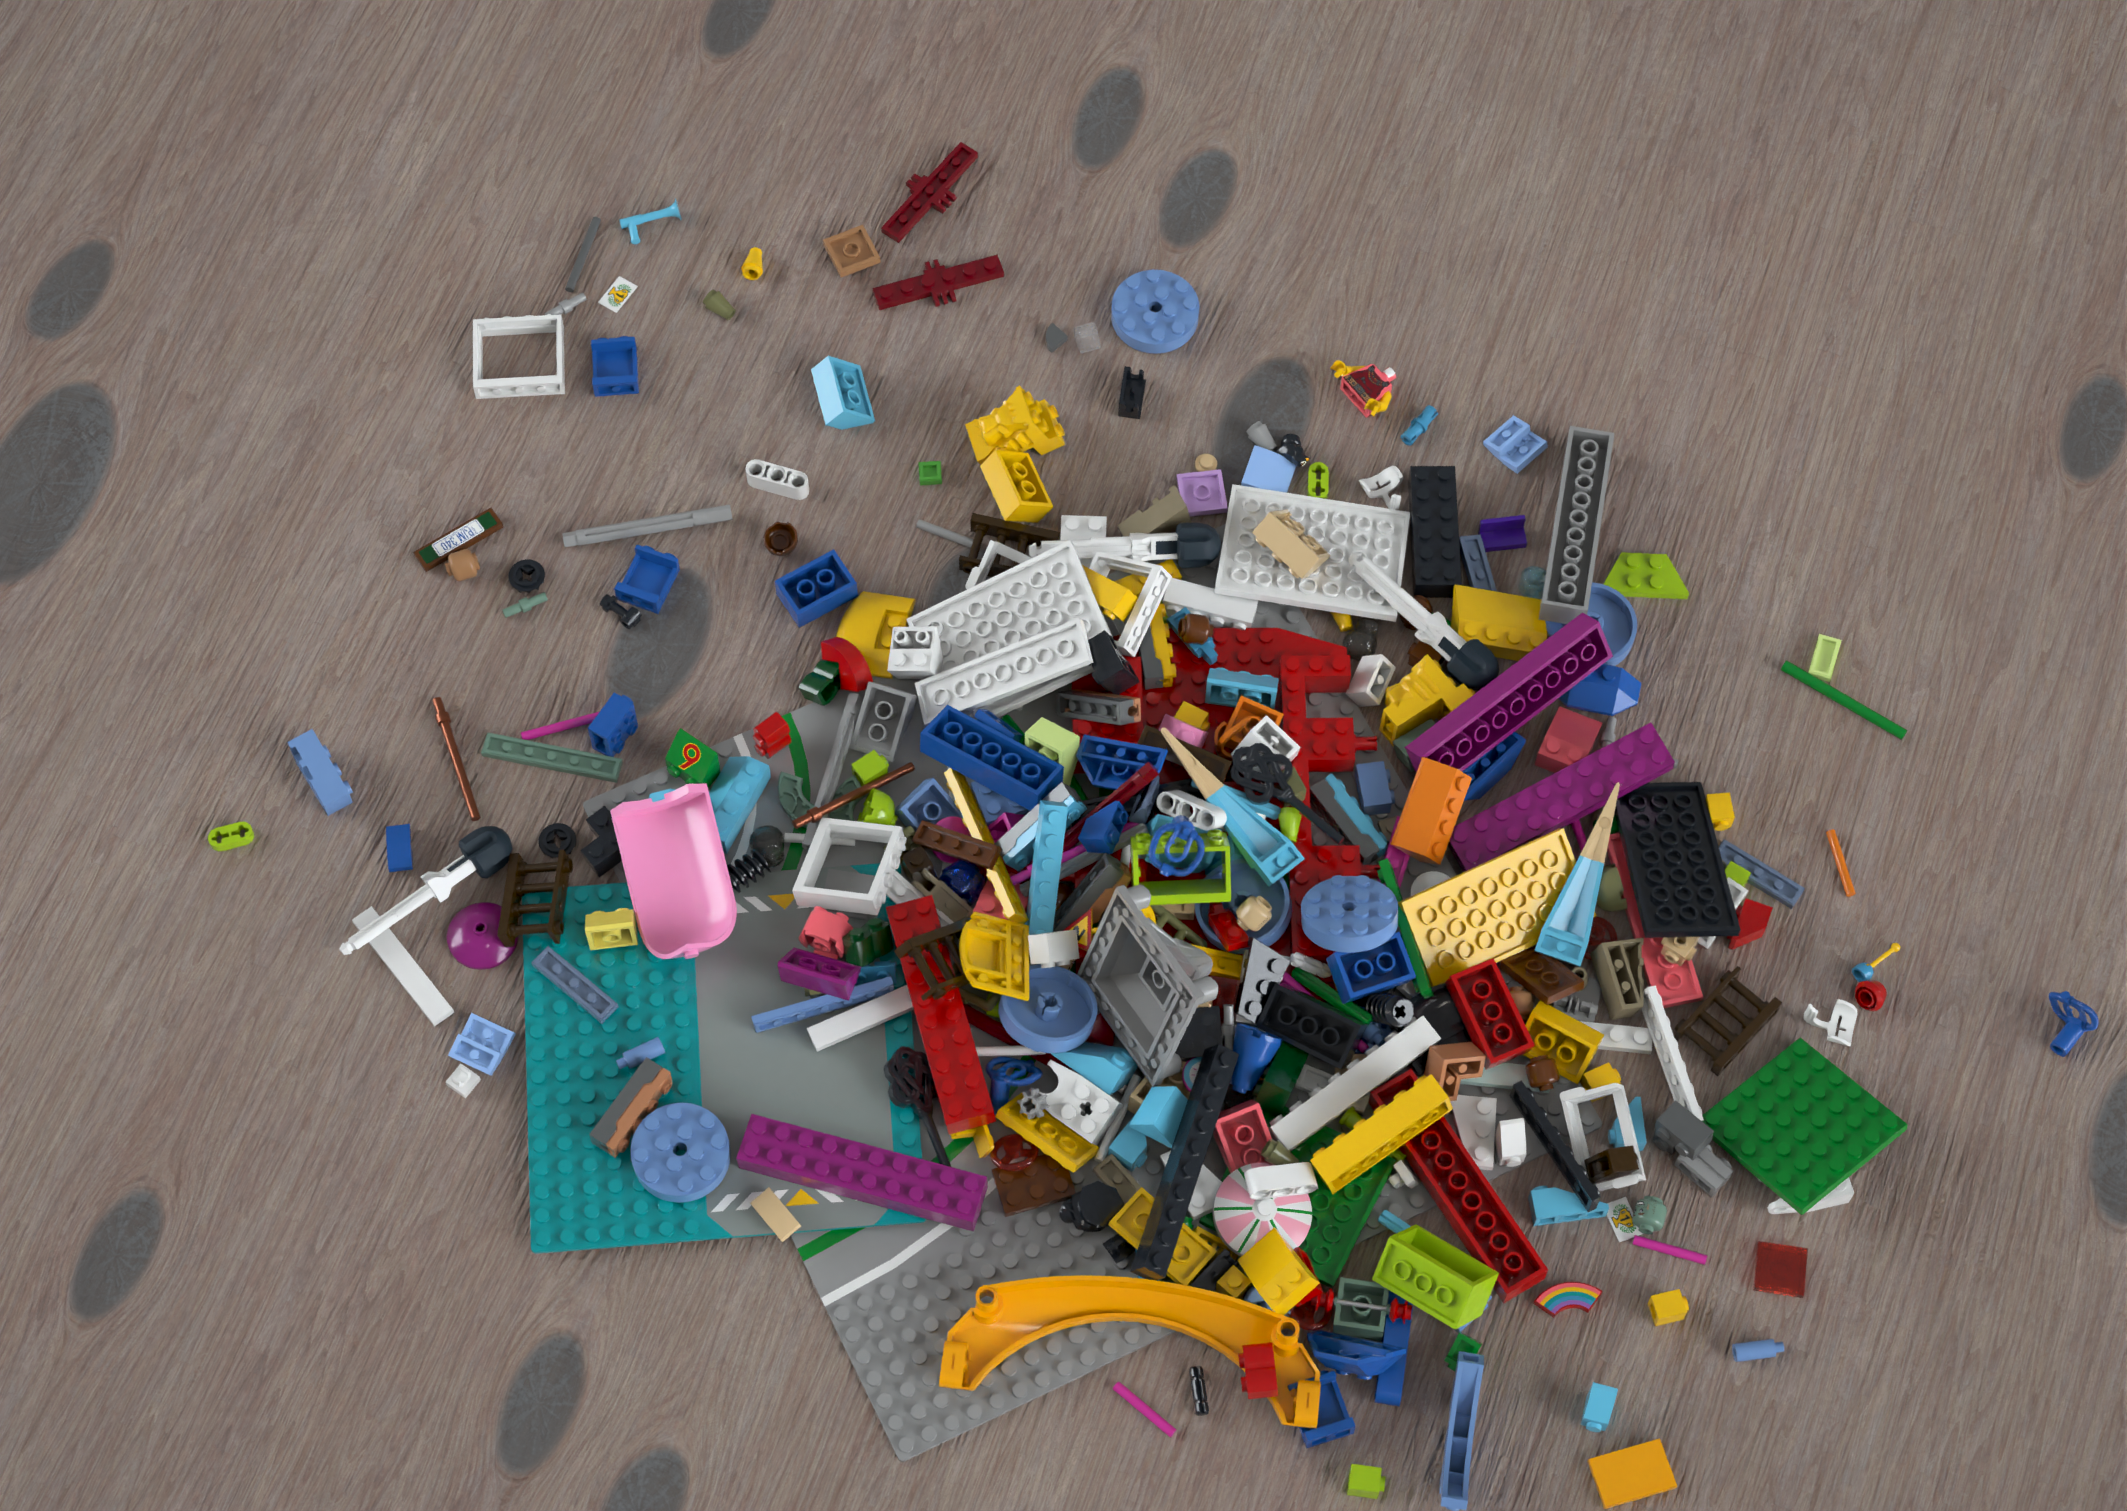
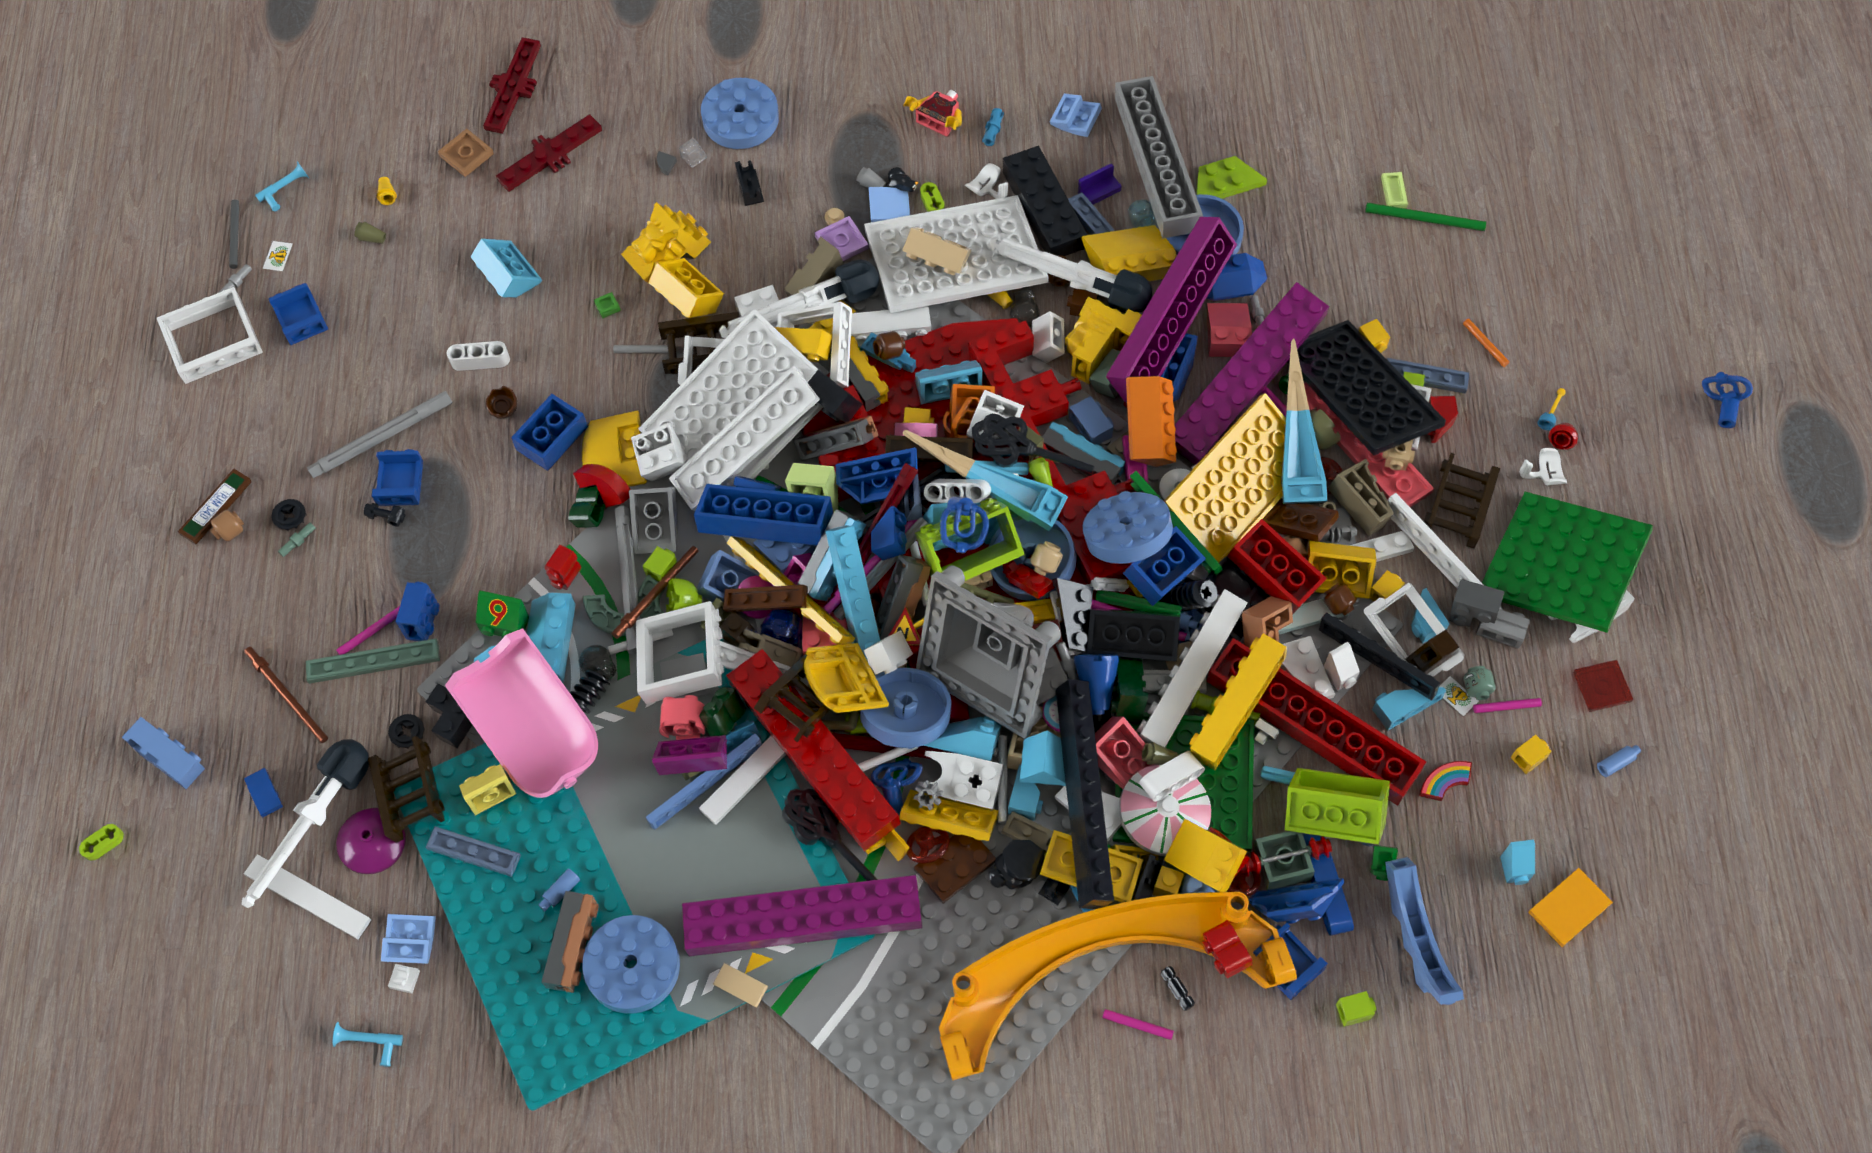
camera: 20 degrees left, 0 degrees up
none -> medium azure piece [332,1022,403,1067]

